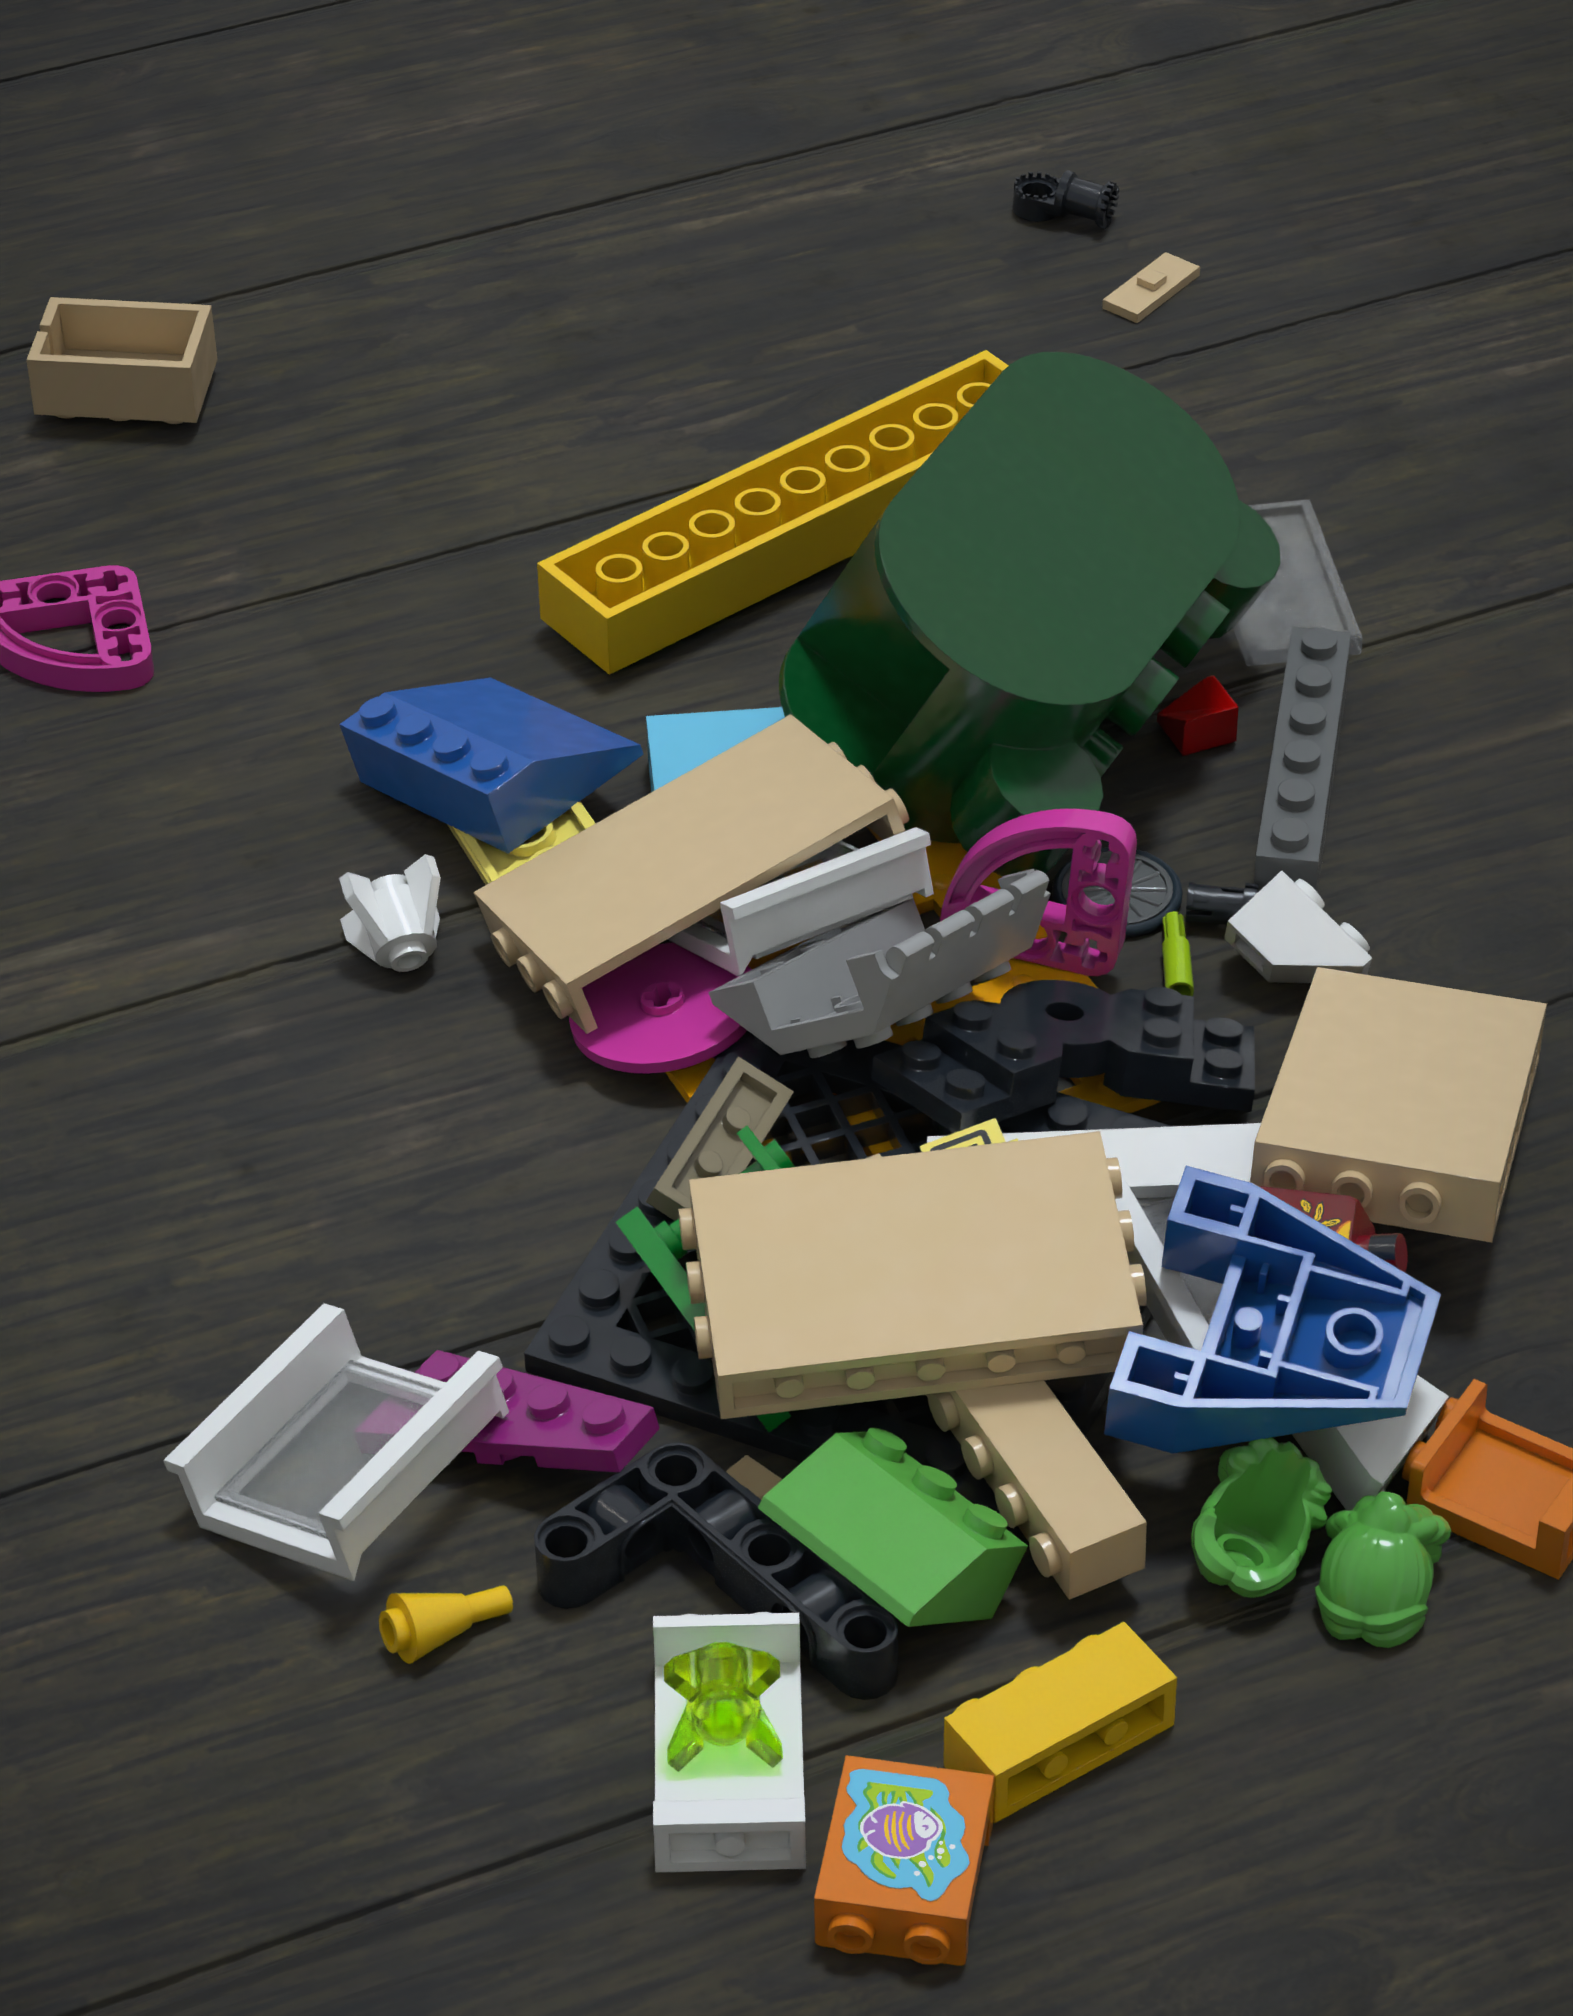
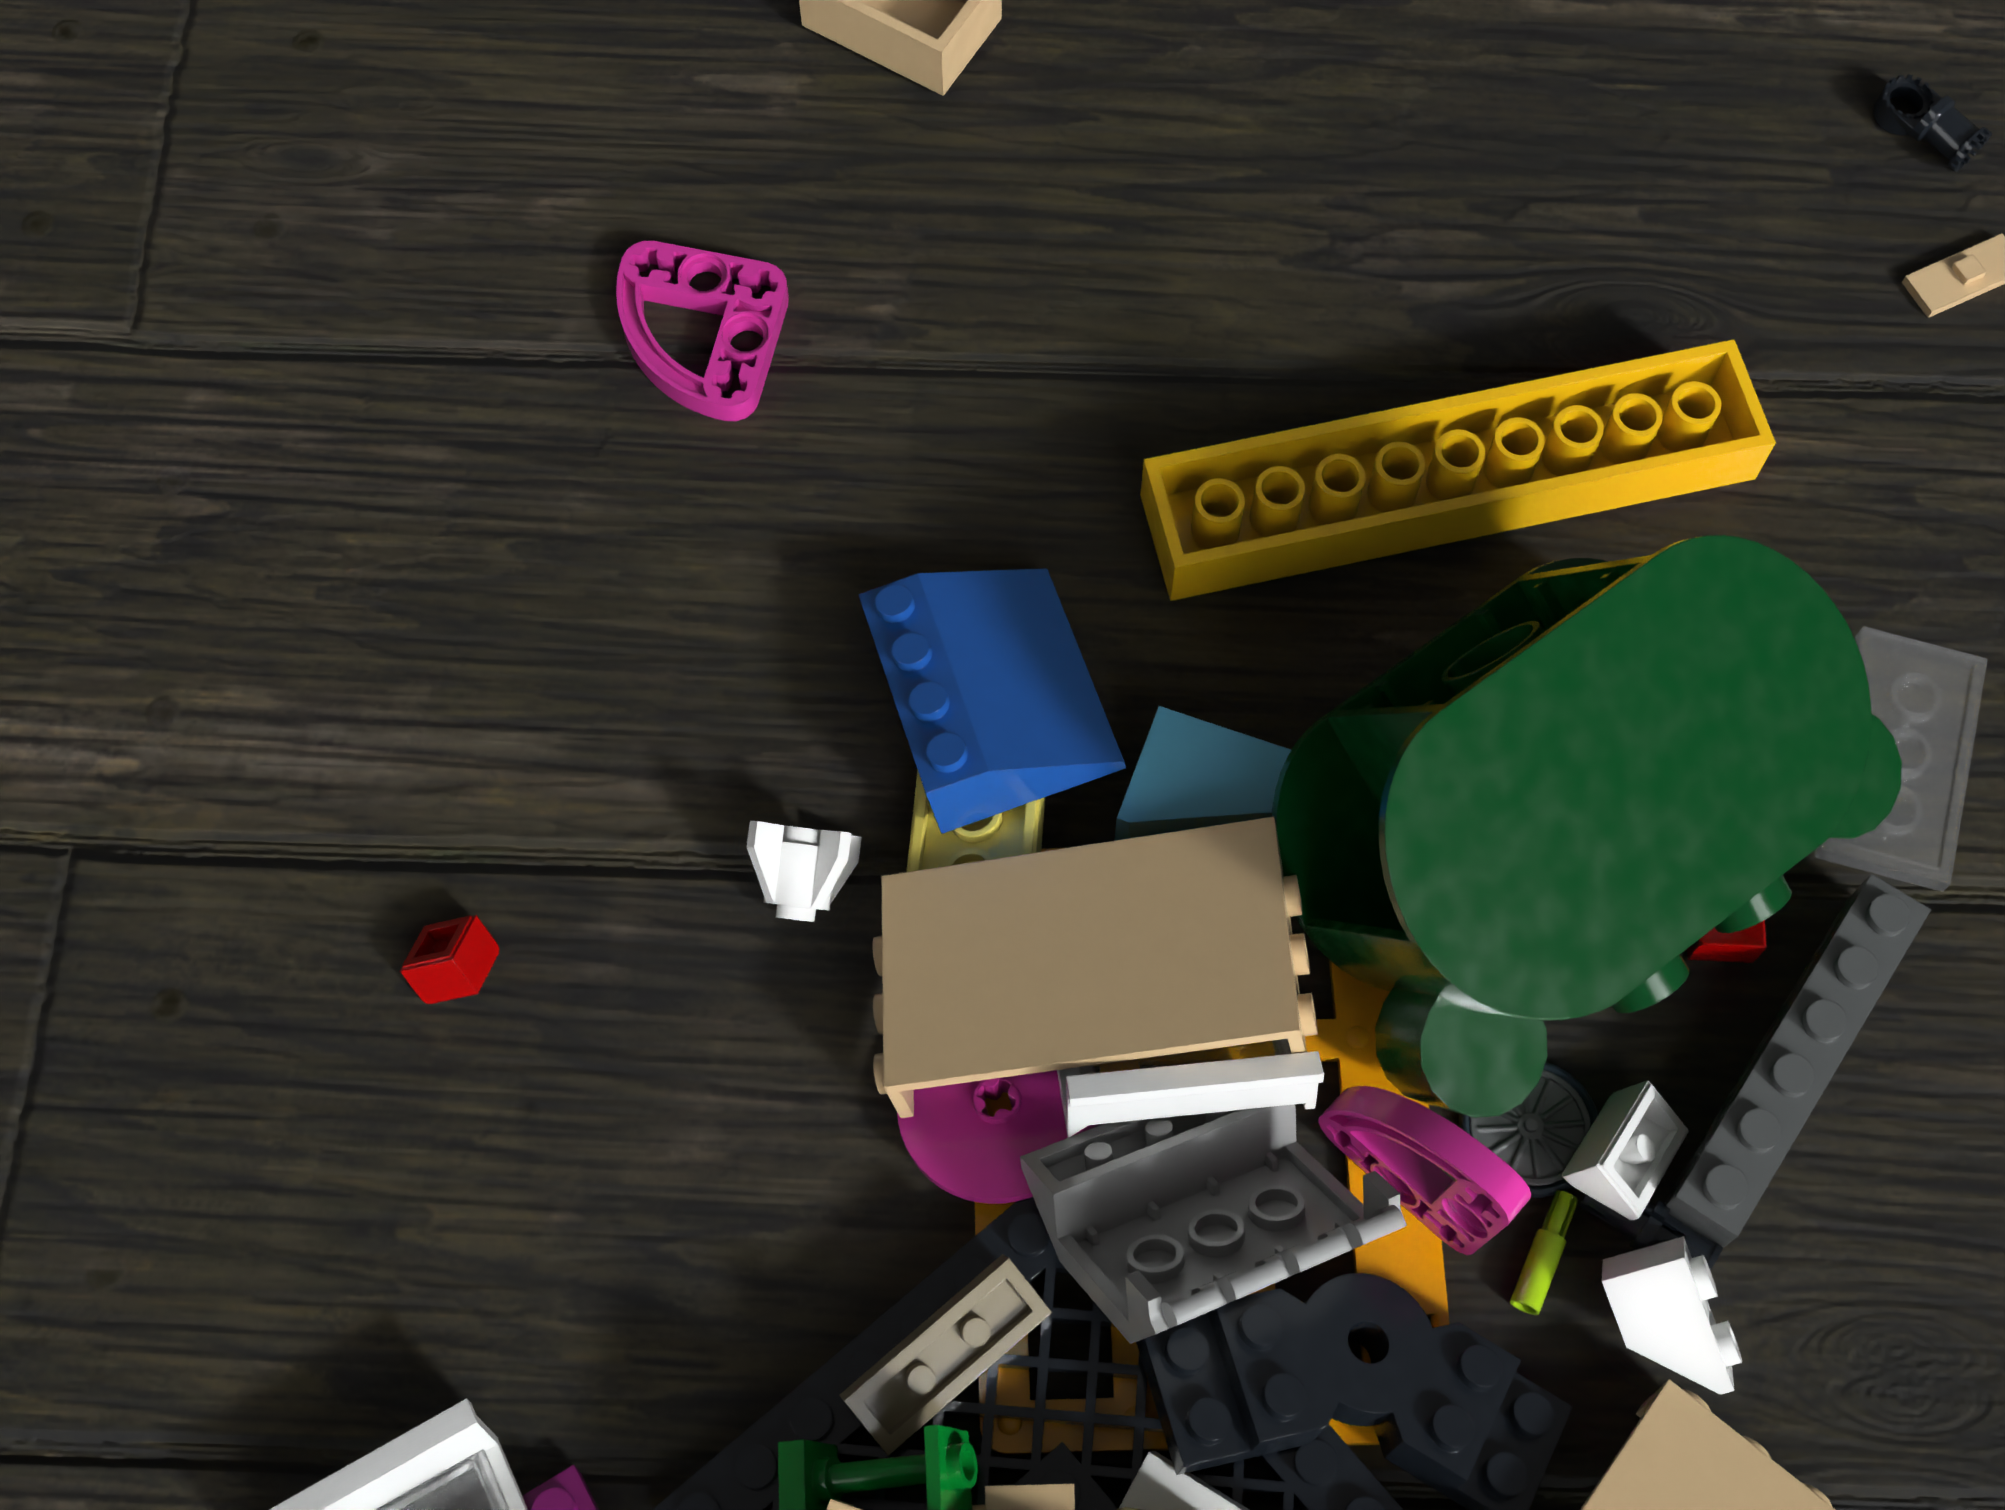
camera: 25 degrees right, 25 degrees up
none -> red slope [400,915,500,1004]
none -> white slope [1562,1080,1689,1221]

